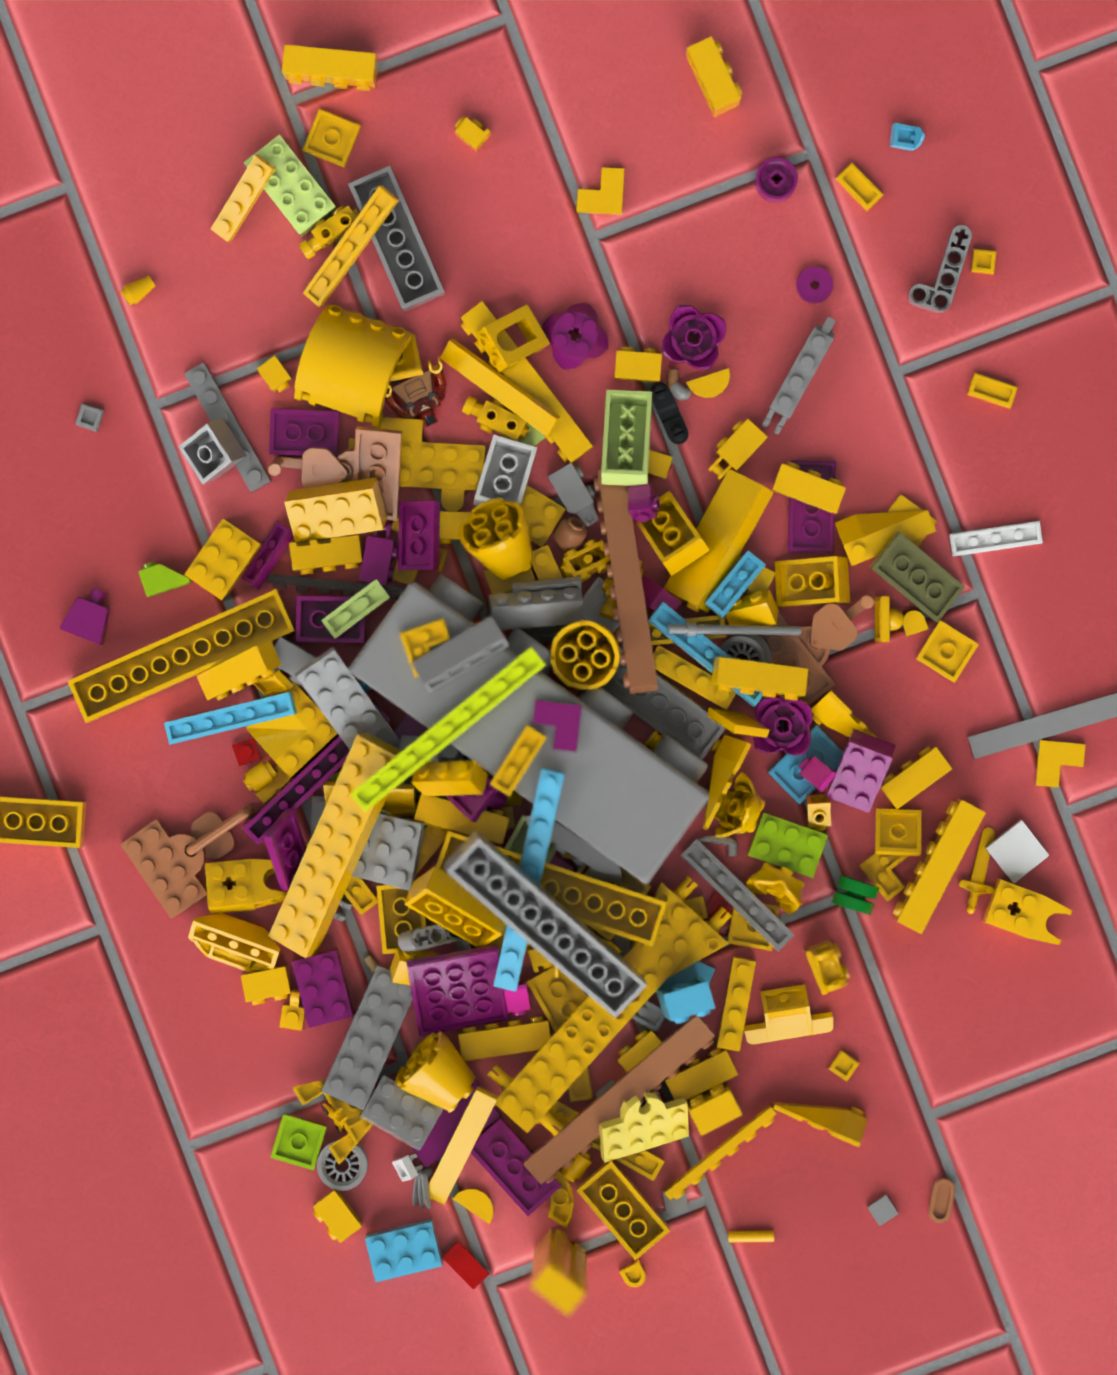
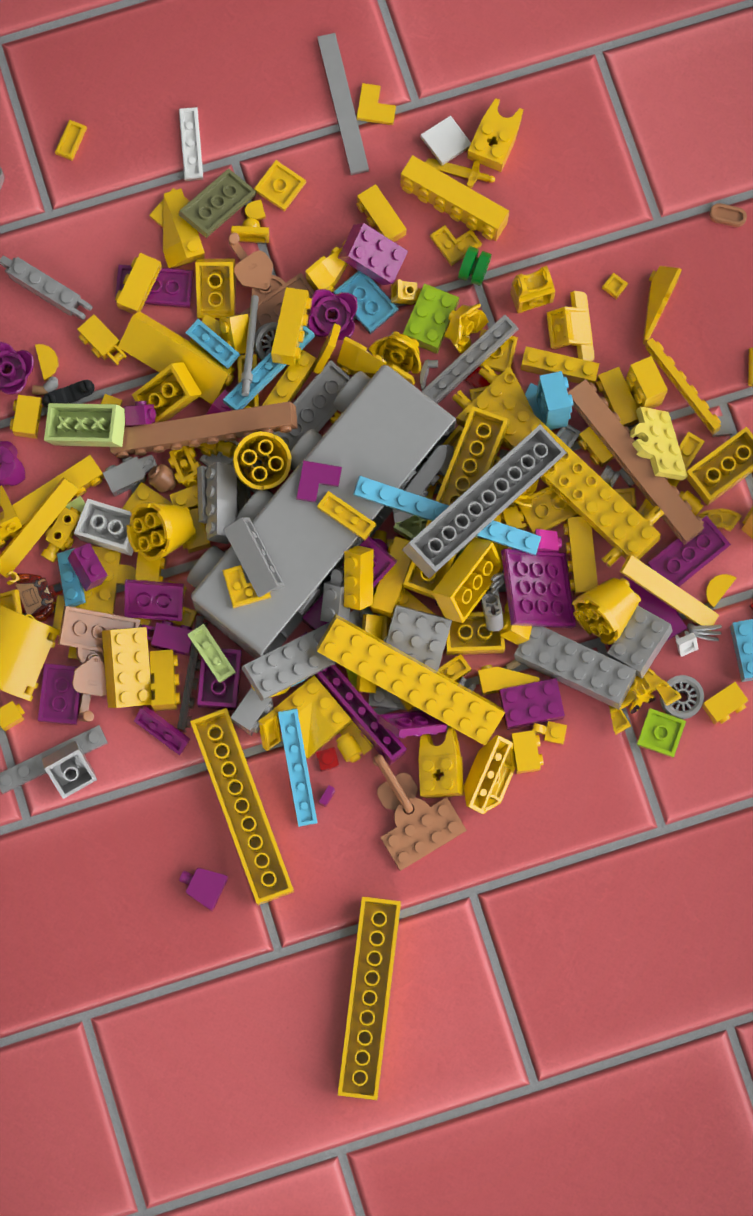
camera: 85 degrees left, 10 degrees down
light grey tile [75,403,104,432] -> none
lime slope [138,561,192,598] -> none
yellow brick [184,519,262,601] -> none
yellow brick [197,640,282,701] -> none
neon yellow plate [351,647,546,812] -> none
dark pink slope [798,756,837,792] -> none
light grey tile [867,1194,898,1226] -> none
yellow plate [875,808,922,856] -> none
none -> medium azure plate [57,548,86,607]
none -> magenta brick [67,543,108,591]
none -> magenta tile [319,785,335,807]
none -> yellow slope [477,665,540,696]
none -> light grey piece [490,571,505,595]
none -> light grey wheel [600,465,621,487]

